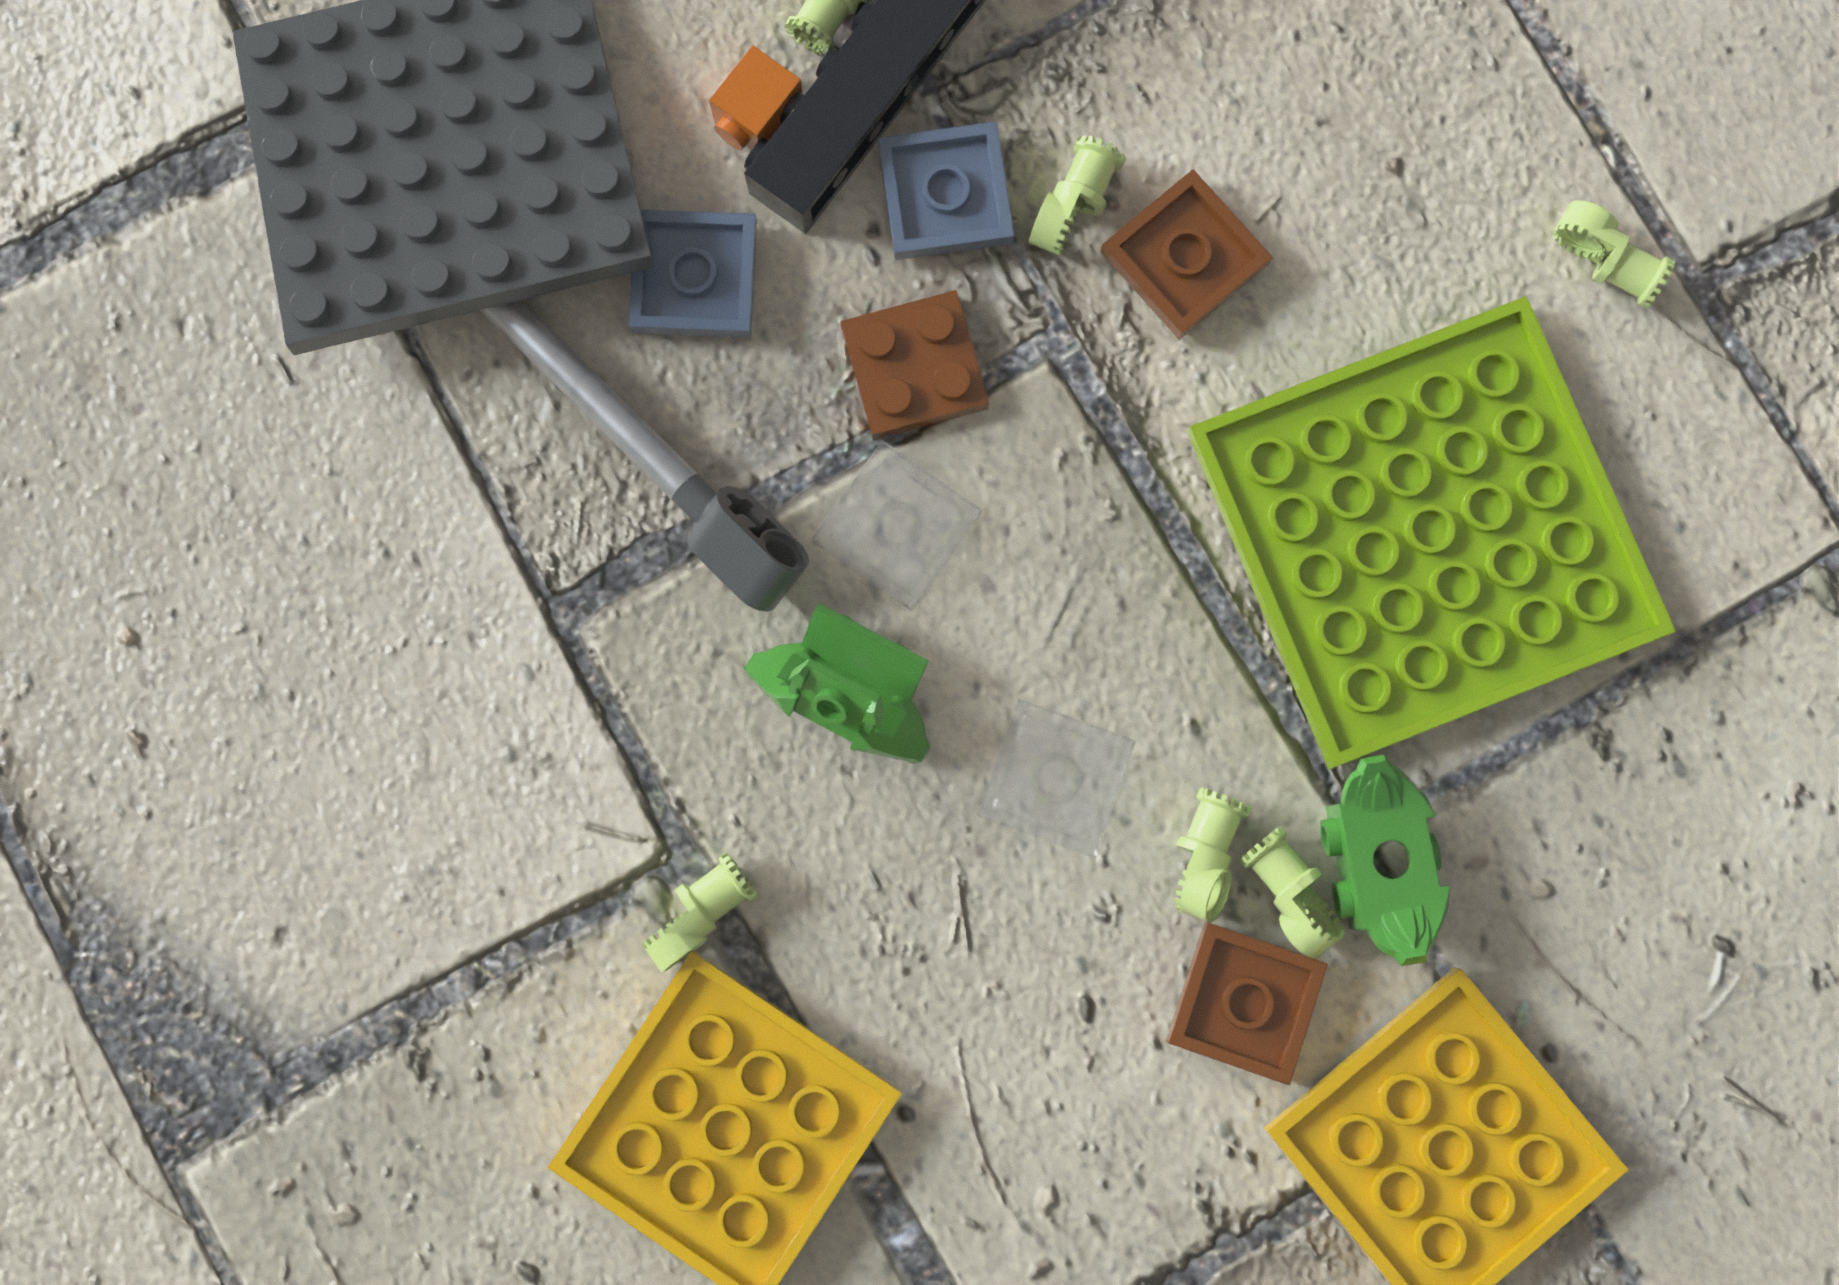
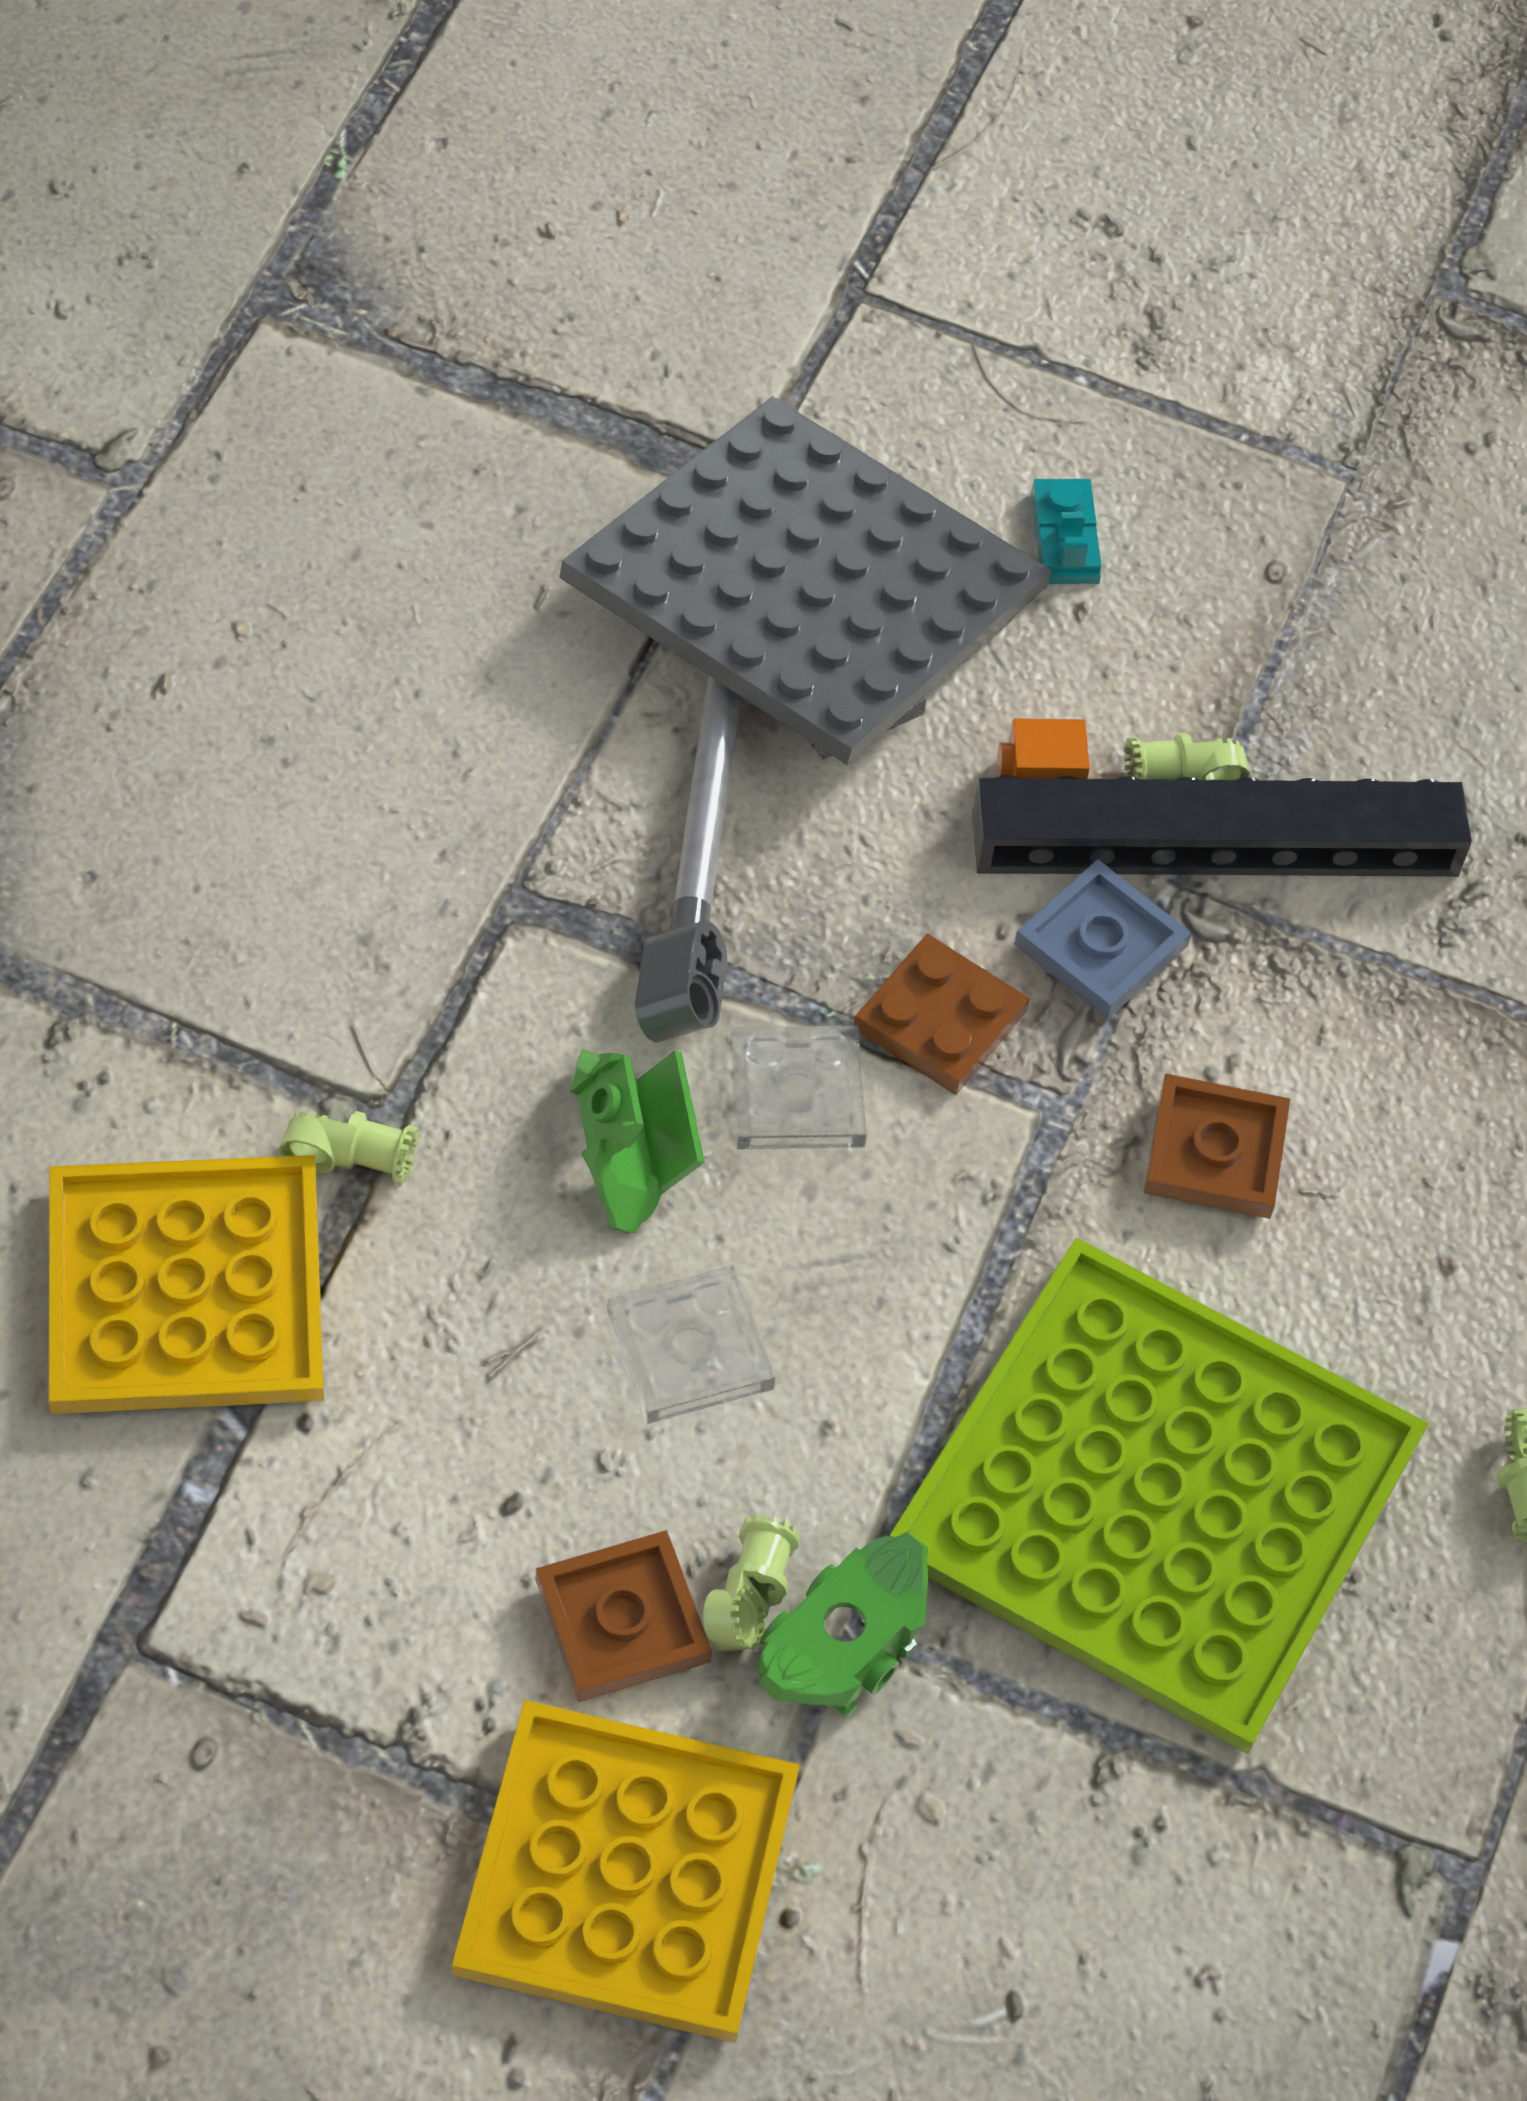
camera: 45 degrees right, 25 degrees down
sand blue plate [628,210,758,338] -> none
yellowish green connector [1029,136,1126,256] -> none
yellowish green connector [1175,788,1252,923] -> none

